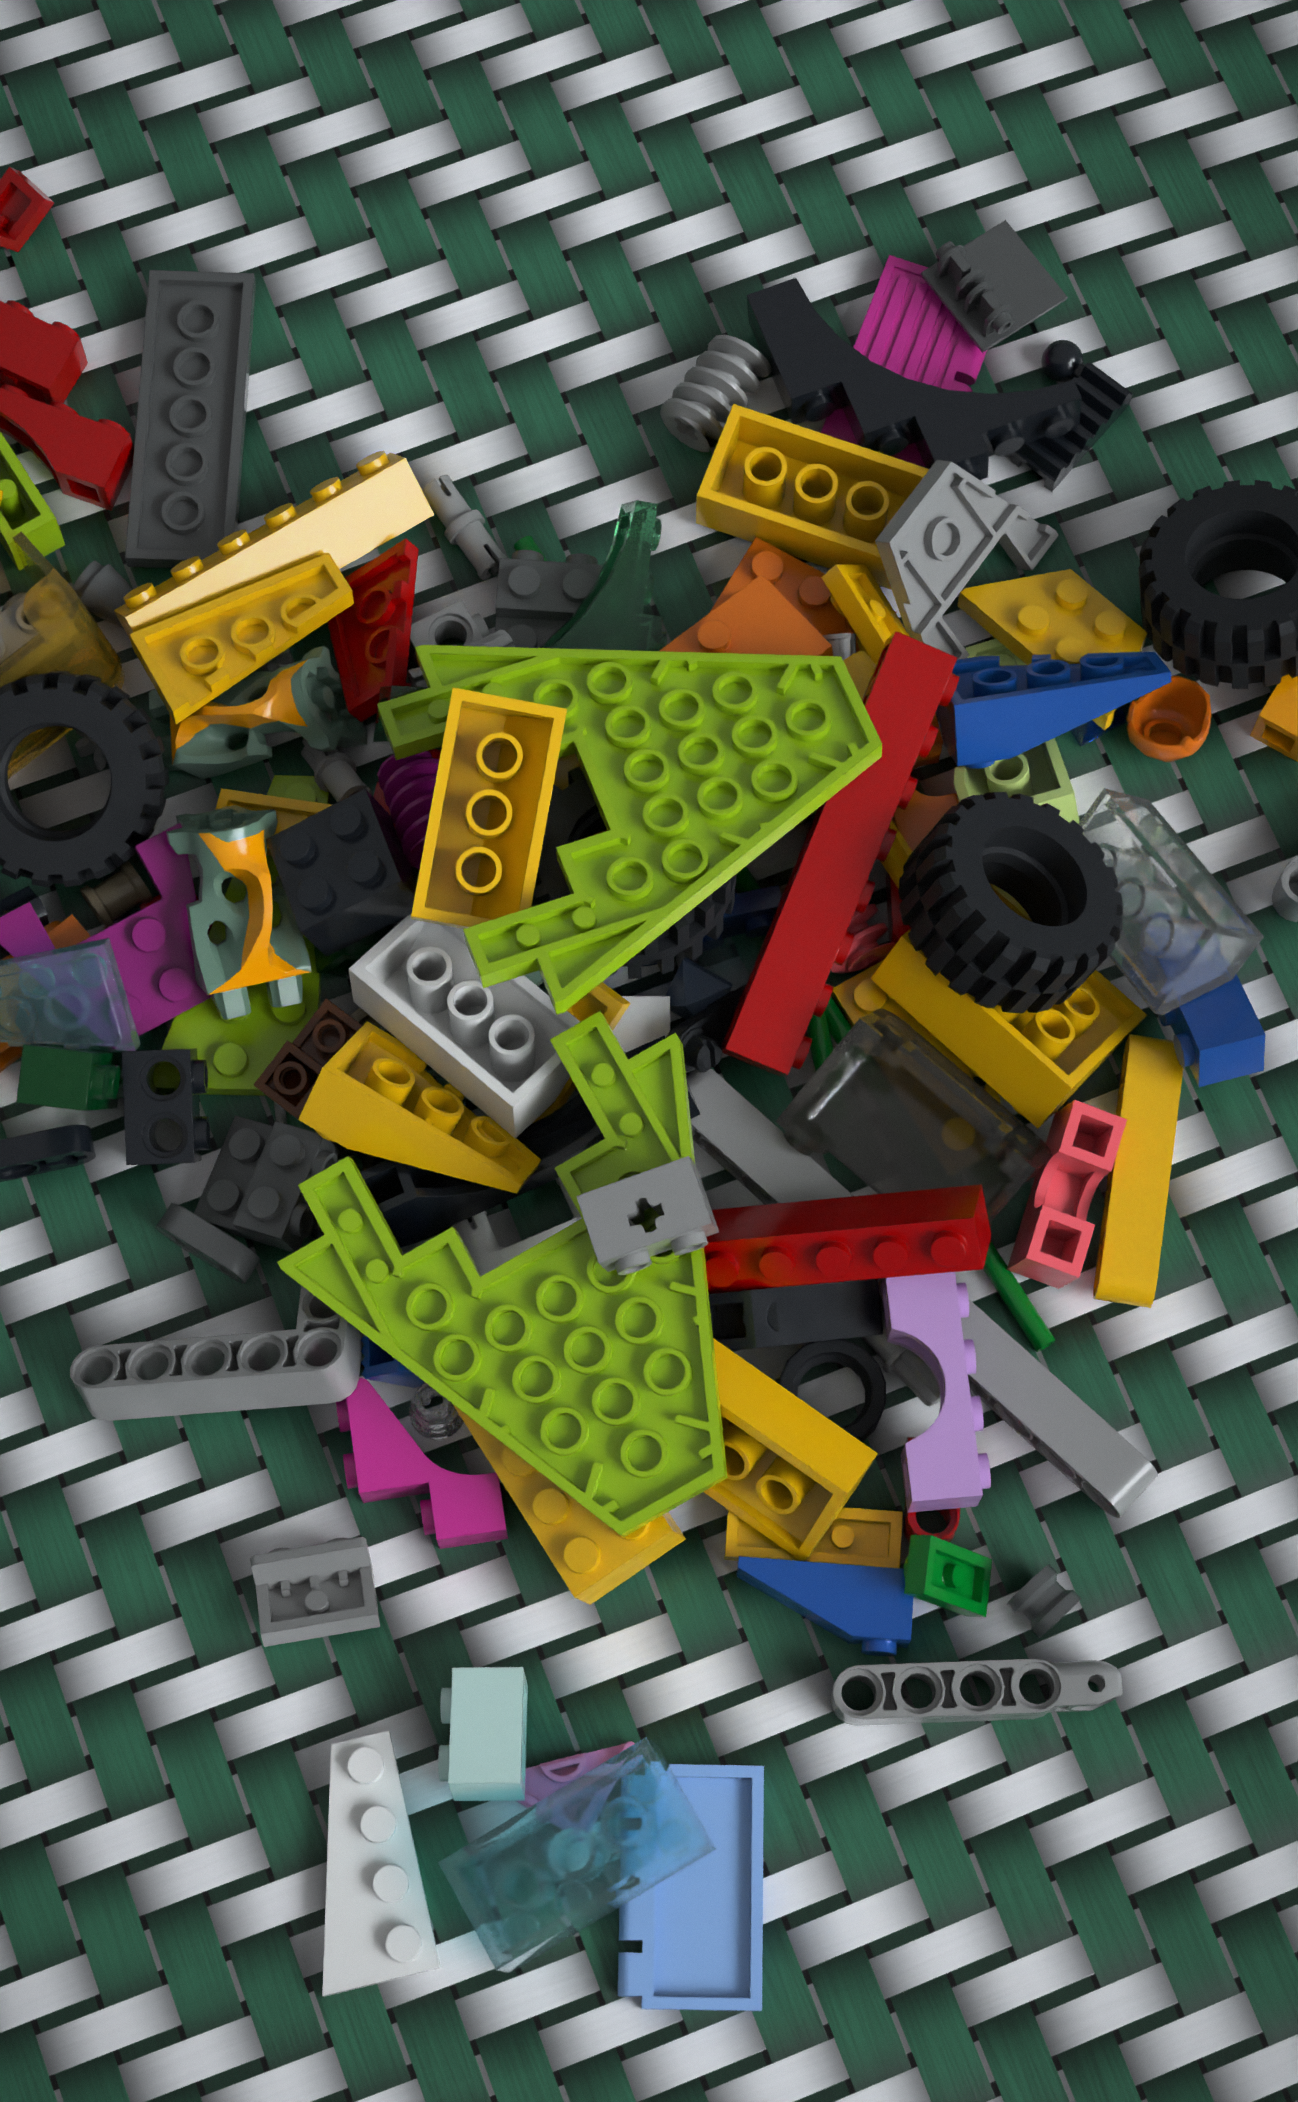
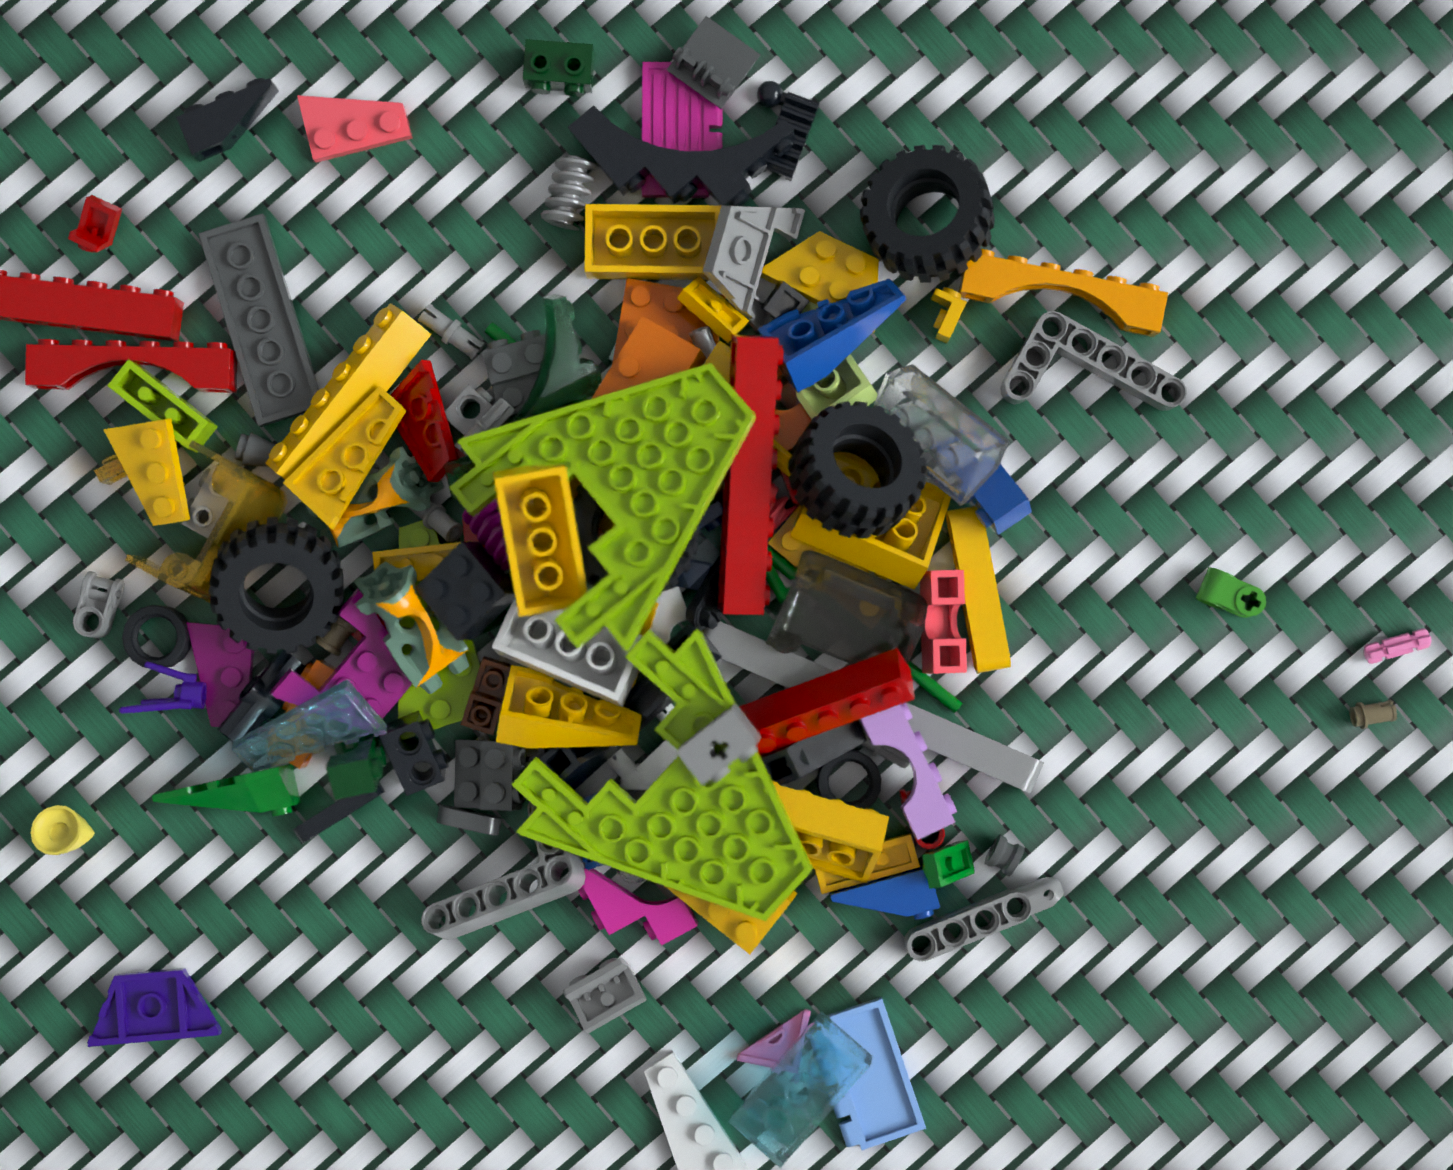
camera: 20 degrees left, 15 degrees up
light aqua brick [438,1667,528,1801] -> none
orange hair [1126,675,1212,762] -> none
none -> black slope [176,78,279,162]
none -> coral wing [297,95,412,163]
none -> dark green brick [523,39,595,97]
none -> black plate [760,280,809,319]
none -> yellow bracket [931,287,967,343]

